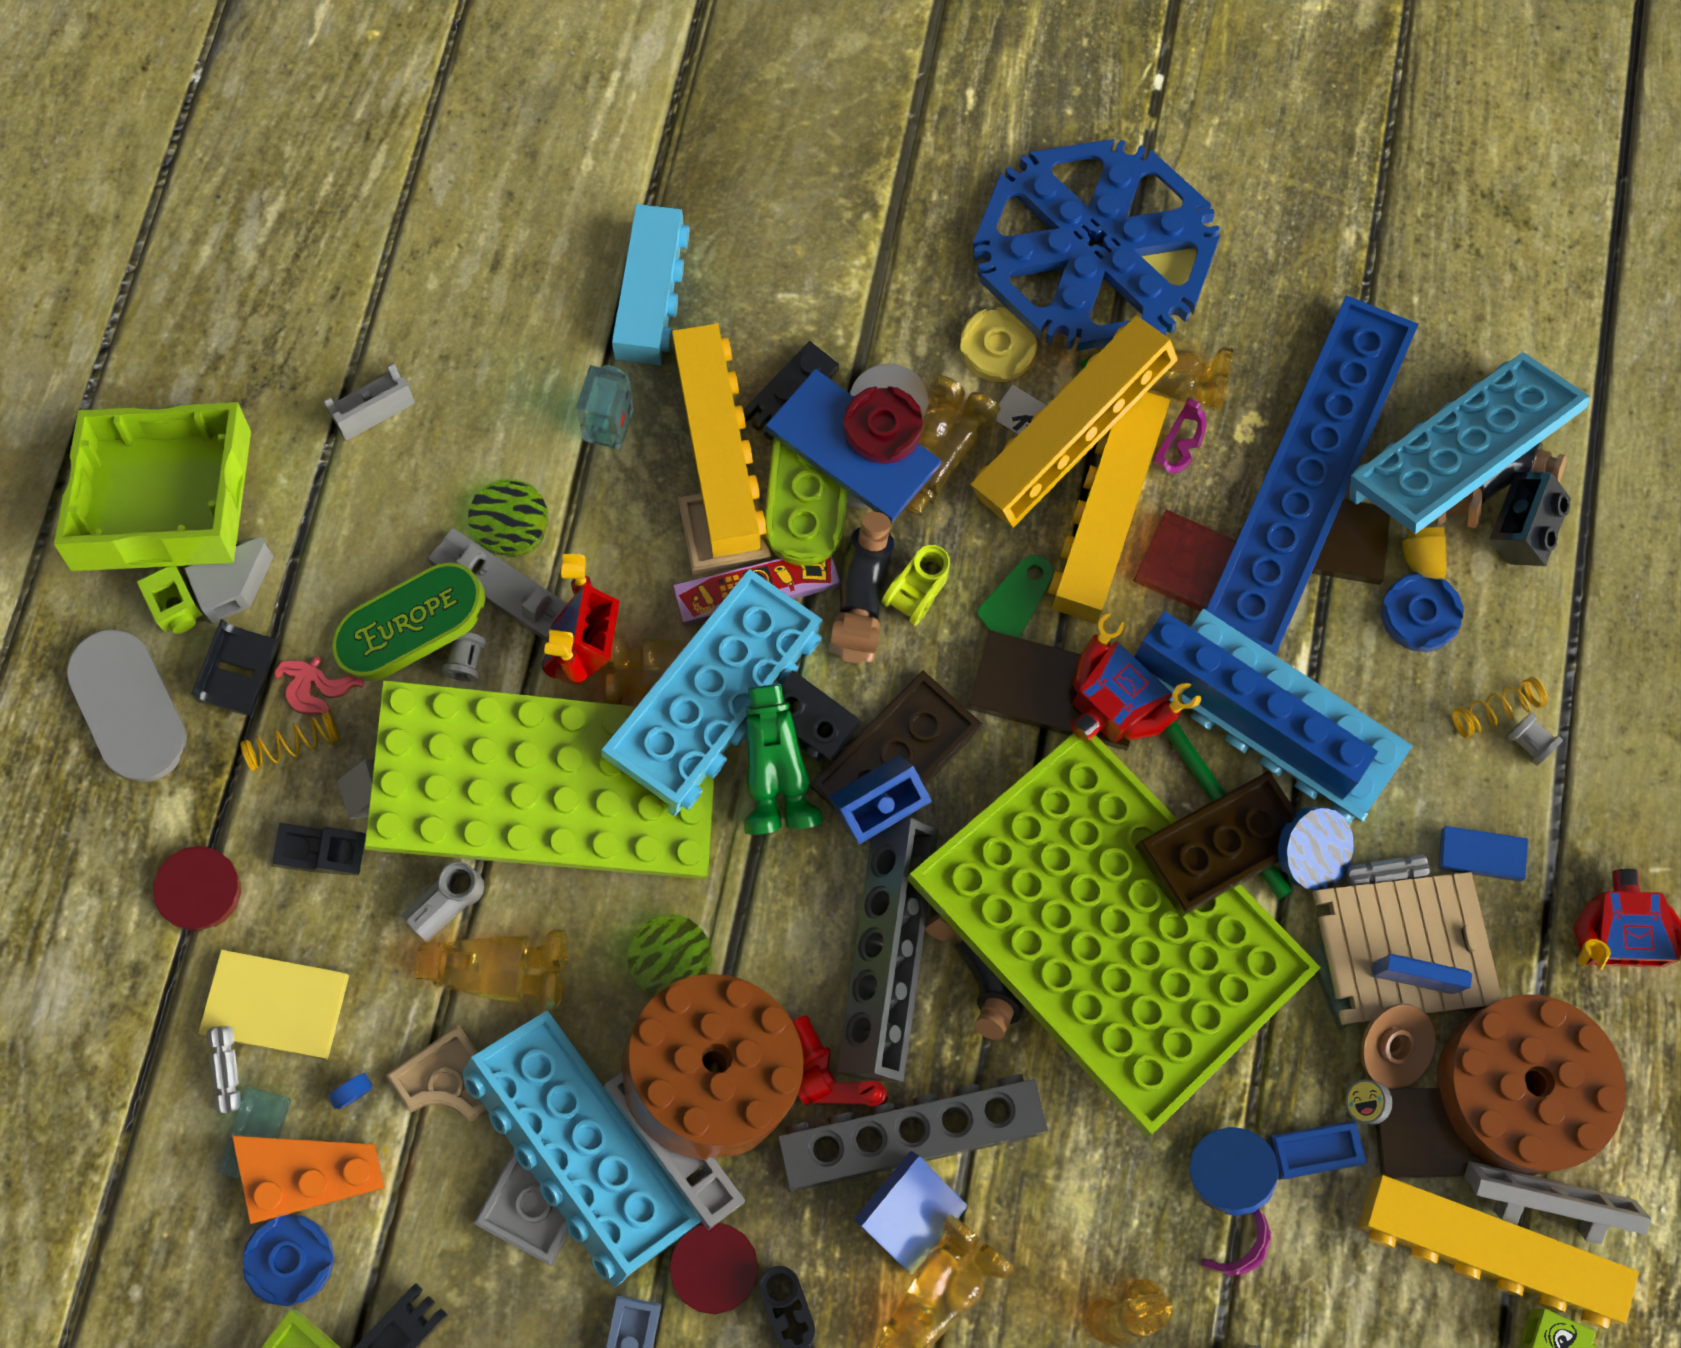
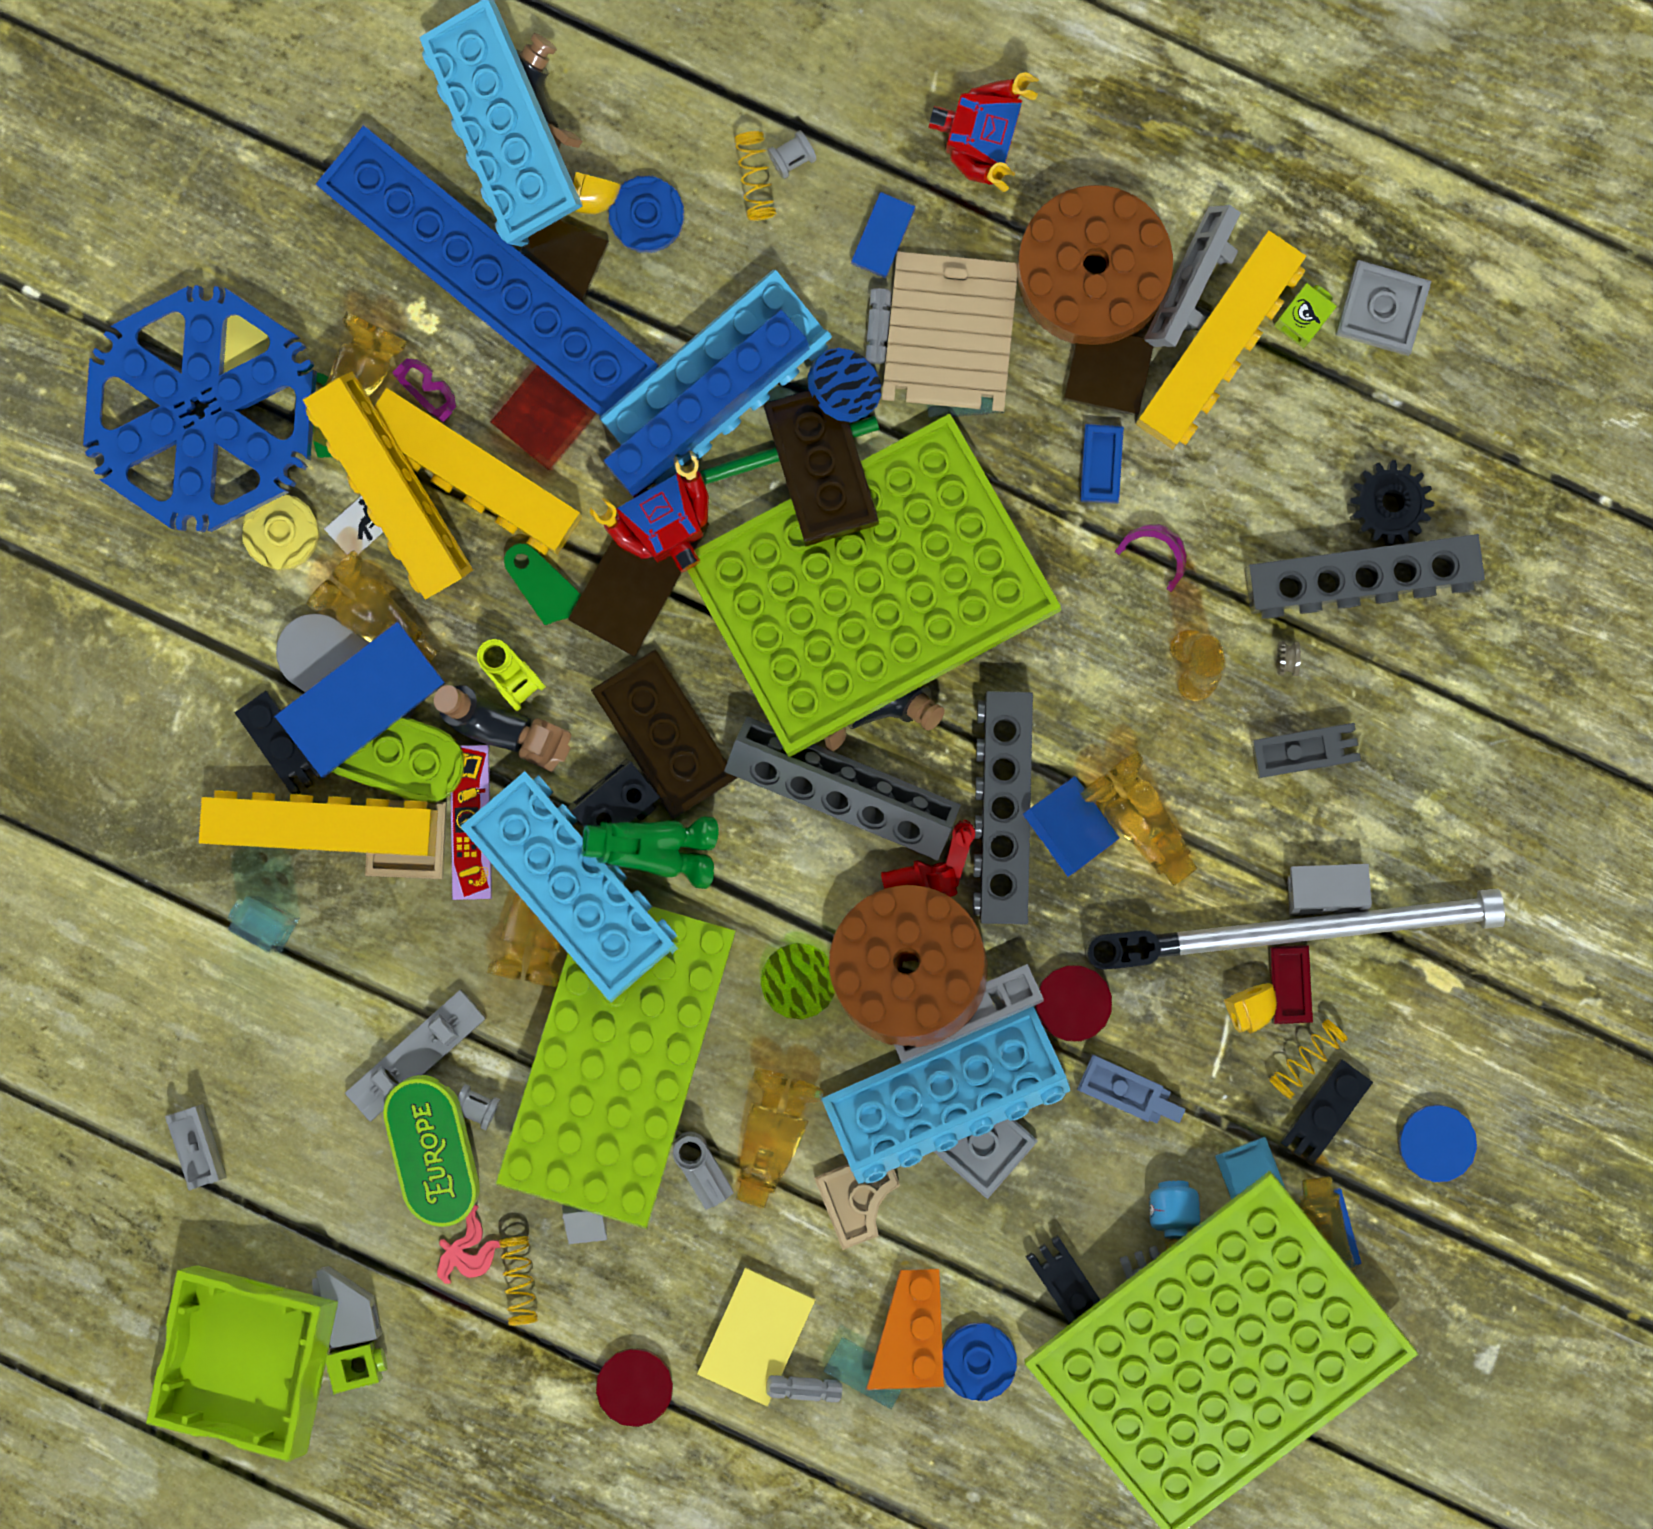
camera: 70 degrees left, 15 degrees up
light grey tile [67,630,187,782] -> none
black piece [191,619,280,717] -> none
black slope [271,823,366,876] -> none
blue tile [327,1073,373,1110] -> none
clear neon green tile [468,479,549,558] -> none
red torso [541,554,620,684] -> none
medium azure brick [612,204,690,366] -> none
blue brick [828,755,932,845] -> none
dark red tile [843,386,923,464] -> none
blue tile [1189,1127,1279,1216] -> none
tile [1346,1079,1392,1124] -> none
medium nougat dish [1361,1004,1436,1089] -> none
blue tile [1372,954,1472,994] -> none
black brick [1490,472,1571,566] -> none

